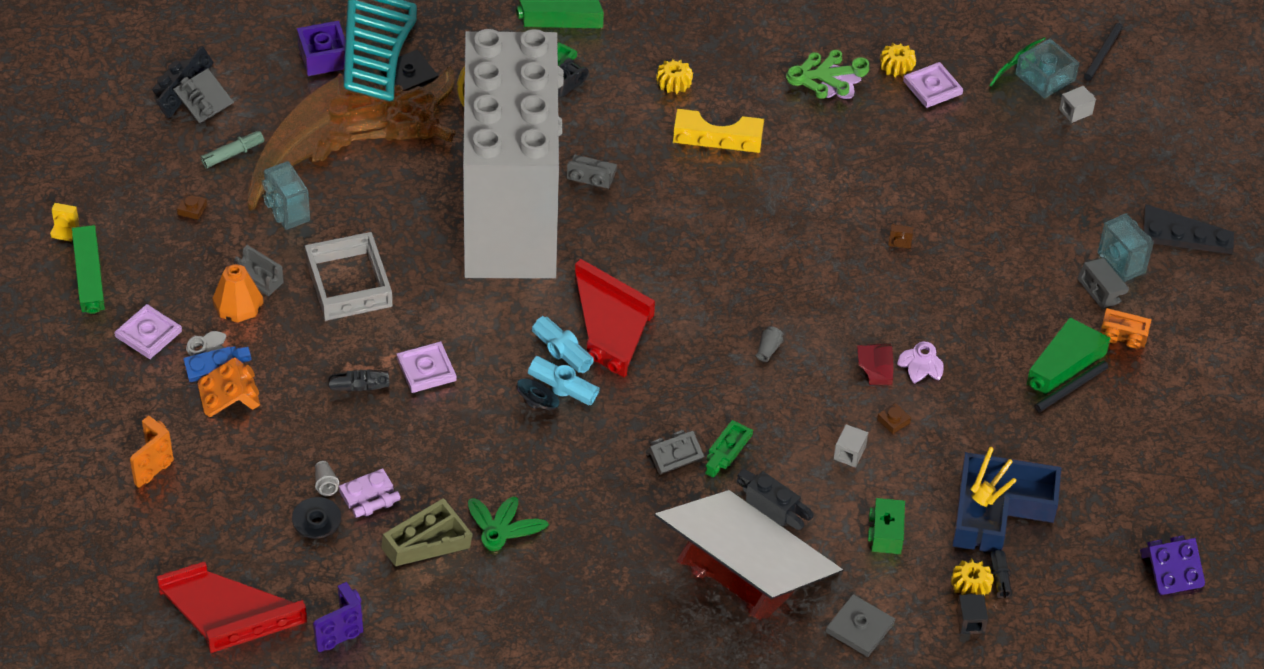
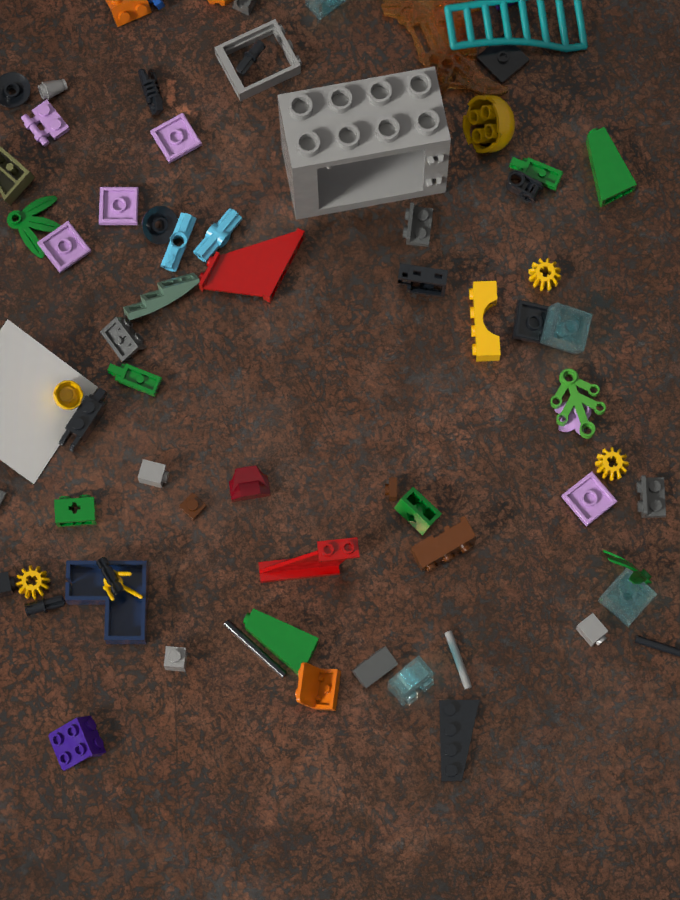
camera: 85 degrees right, 25 degrees up
dark grey cone [756,326,783,362] -> none
lavender plate [897,341,943,383] -> none
none -> lavender plate [37,221,91,274]
none -> yellow hair [53,380,83,410]
none -> black axle [96,557,124,594]
none -> lavender plate [99,187,139,225]
none -> sand green slope [123,273,200,320]
none -> light grey brick [164,646,188,672]
none -> black axle [236,40,266,75]
none -> red piece [258,537,360,583]
none -> green brick [394,487,442,536]
none -> black piece [398,263,448,298]
none -> reddish brown wedge [411,515,476,572]
none -> light grey bar [444,630,472,690]
none -> black plate [512,300,555,346]
none -> clear light blue brick [540,303,593,354]
none -> dark grey bracket [636,475,666,518]

